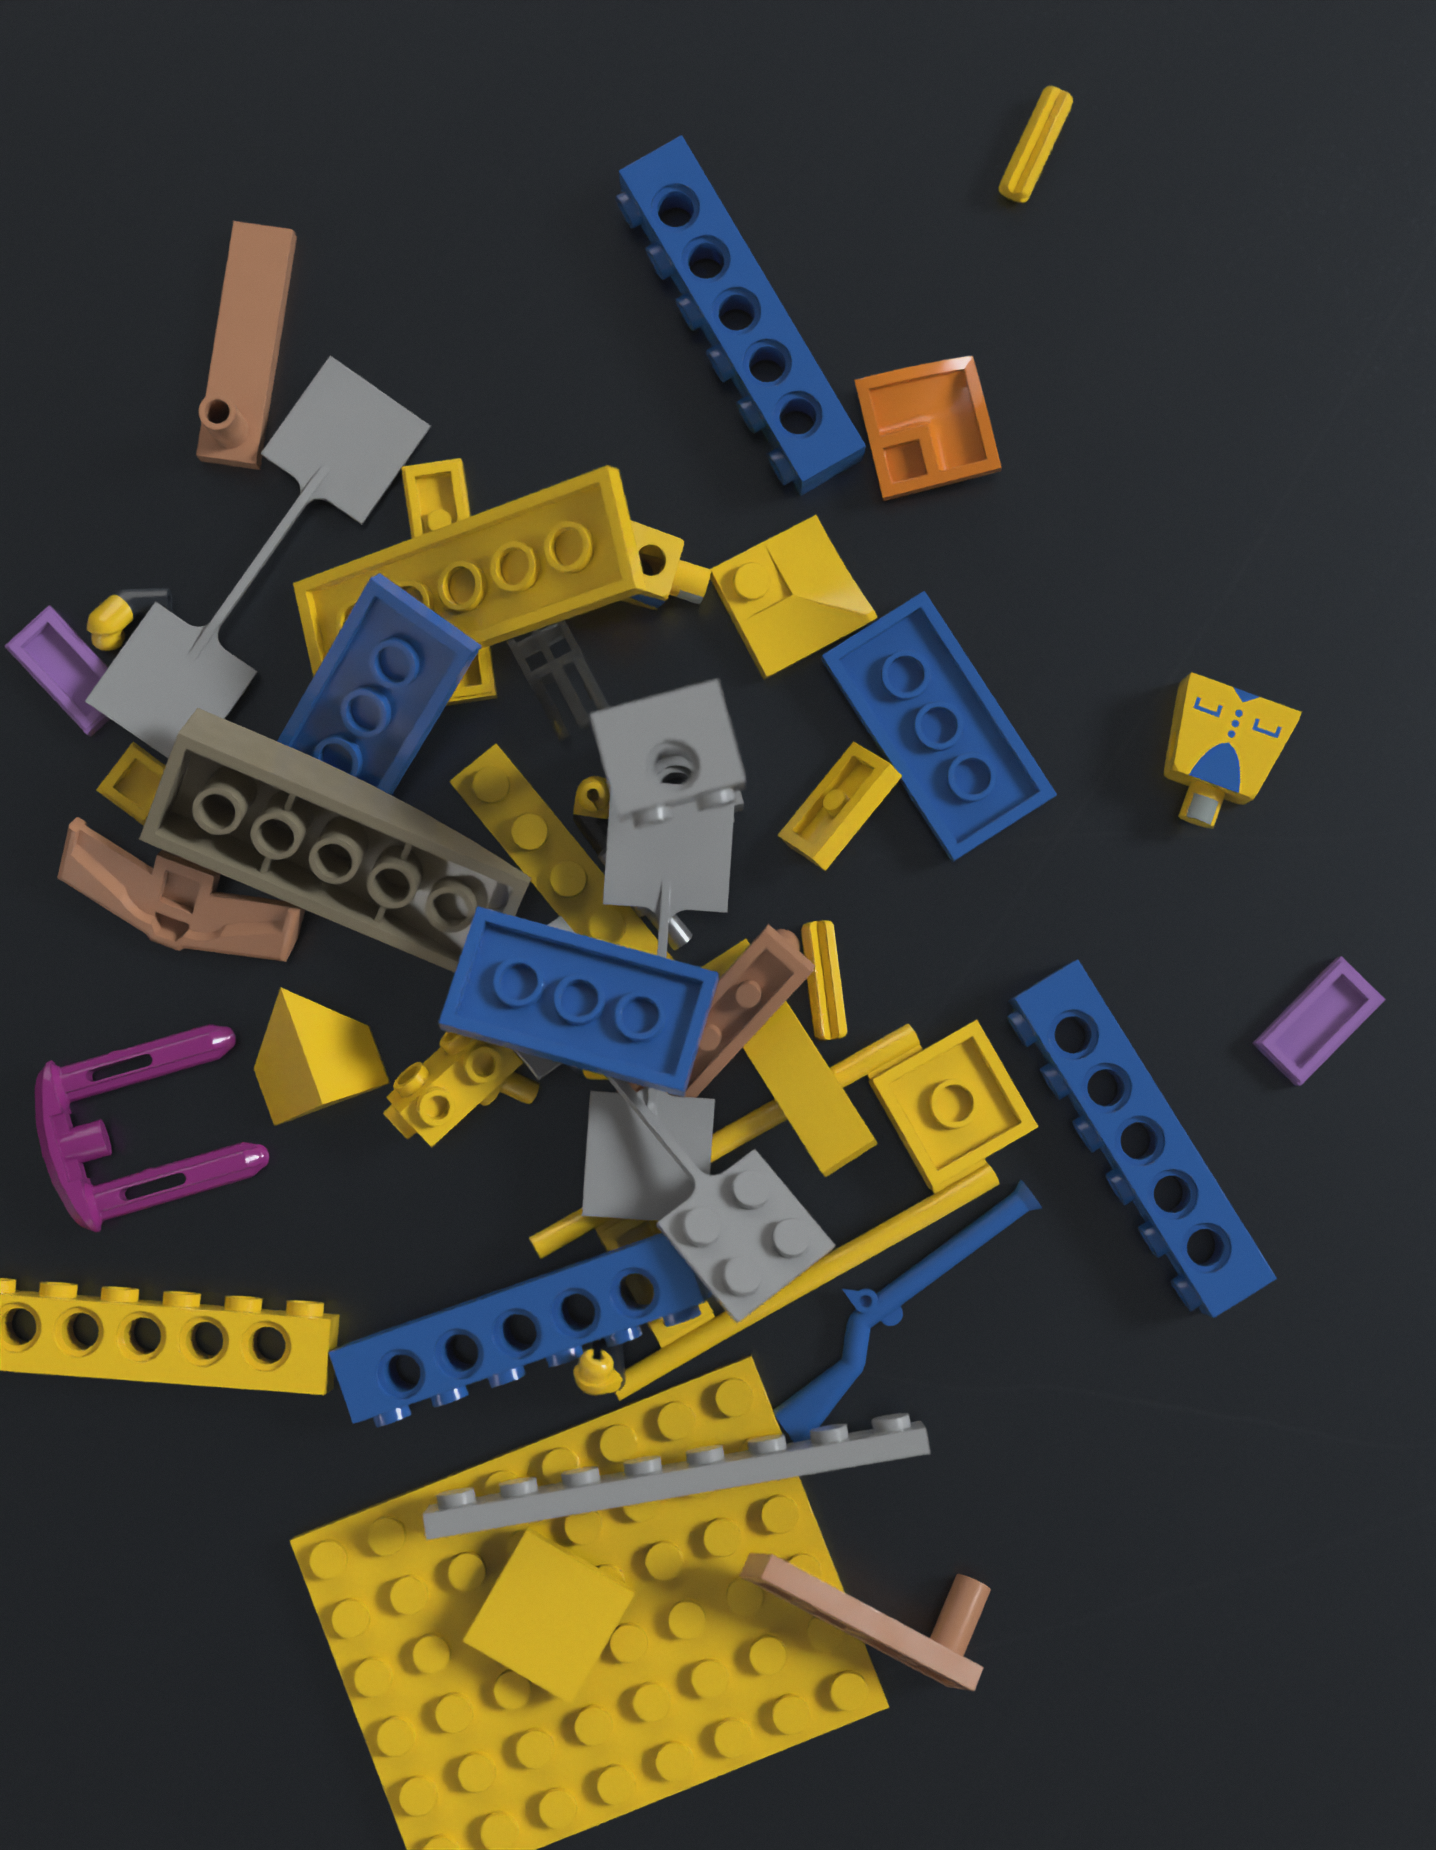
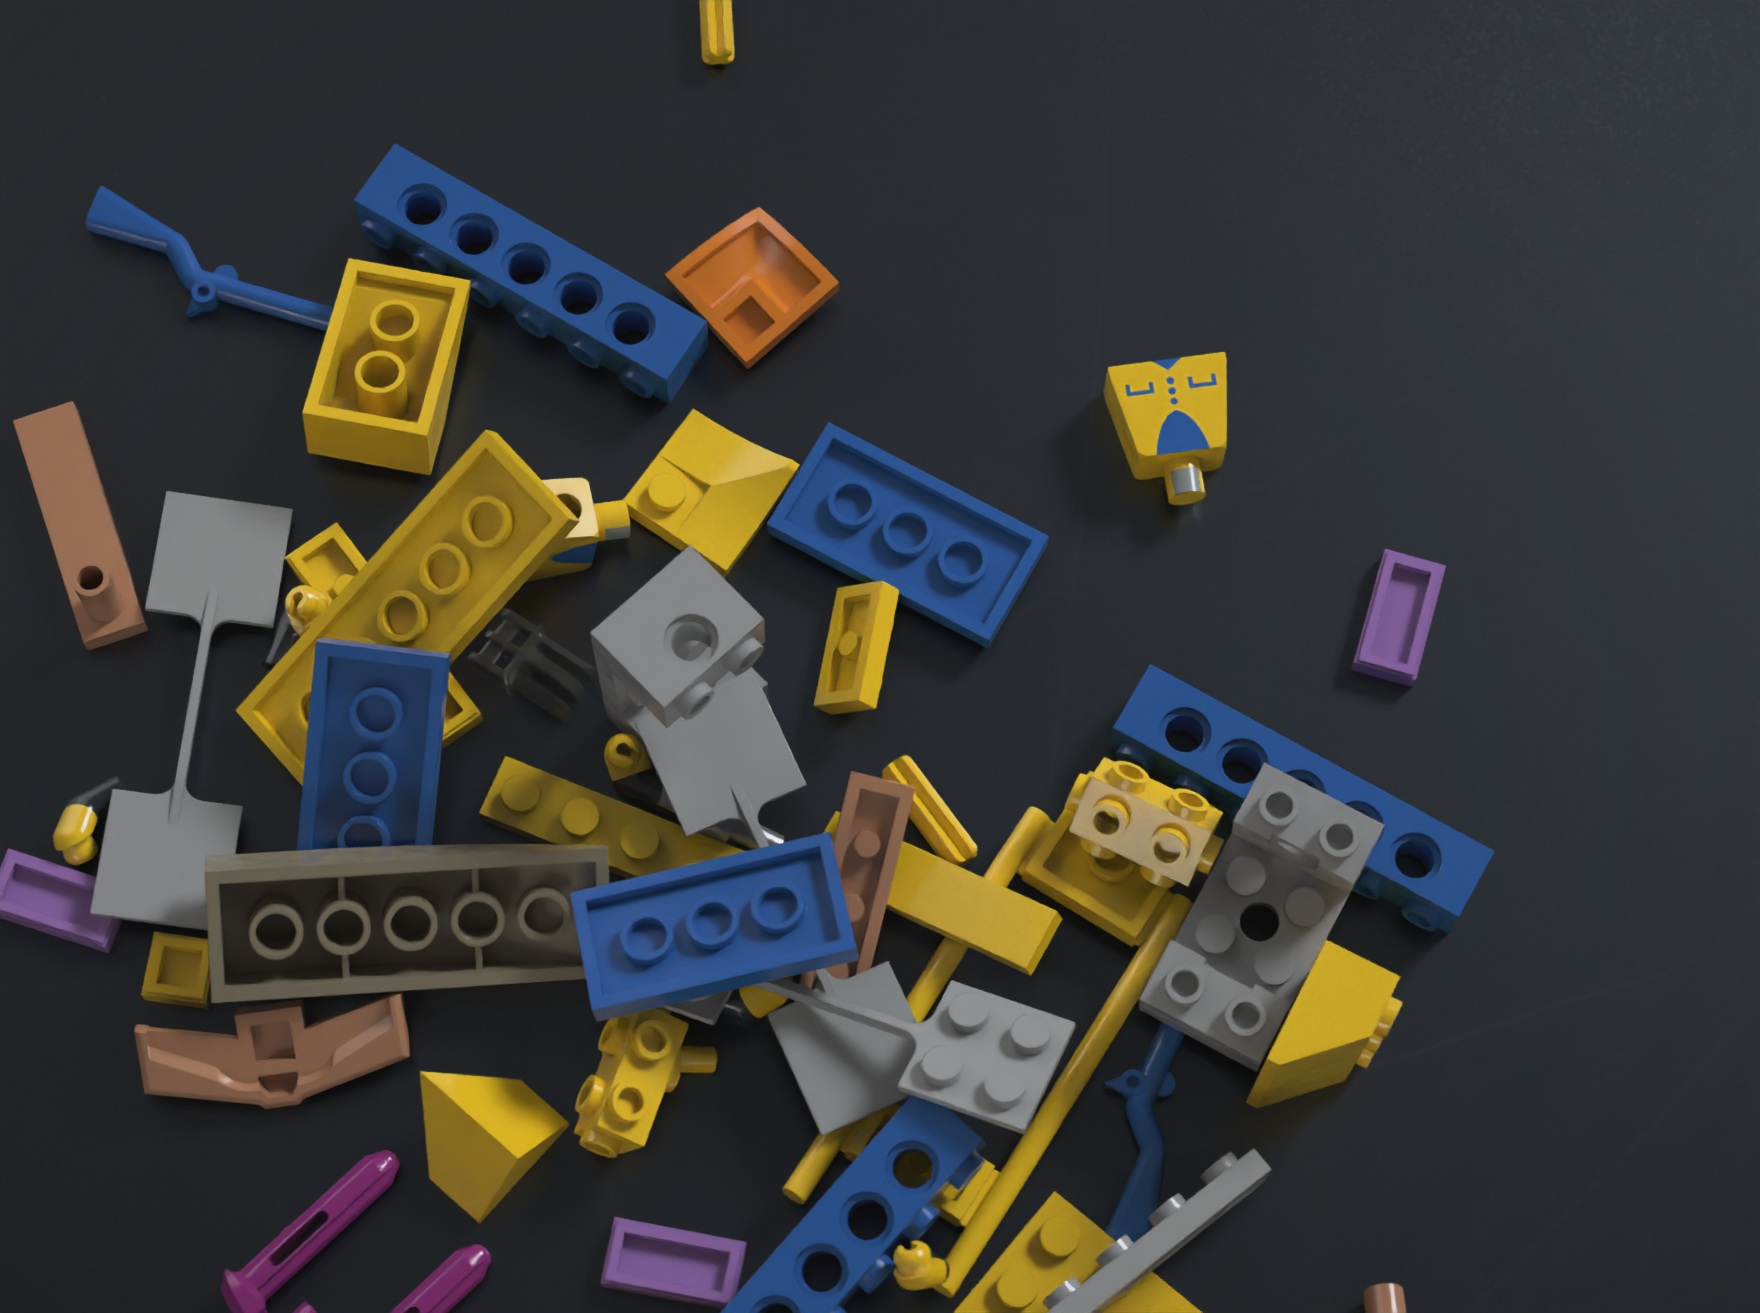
camera: 30 degrees left, 15 degrees down
none -> blue piece [86,186,333,332]
none -> arm [261,585,328,671]
none -> yellow slope [302,258,471,475]
none -> medium lavender tile [601,1217,747,1310]
none -> yellow brick [1064,757,1224,887]
none -> light grey plate [1139,763,1384,1072]
none -> yellow slope [1246,940,1403,1108]

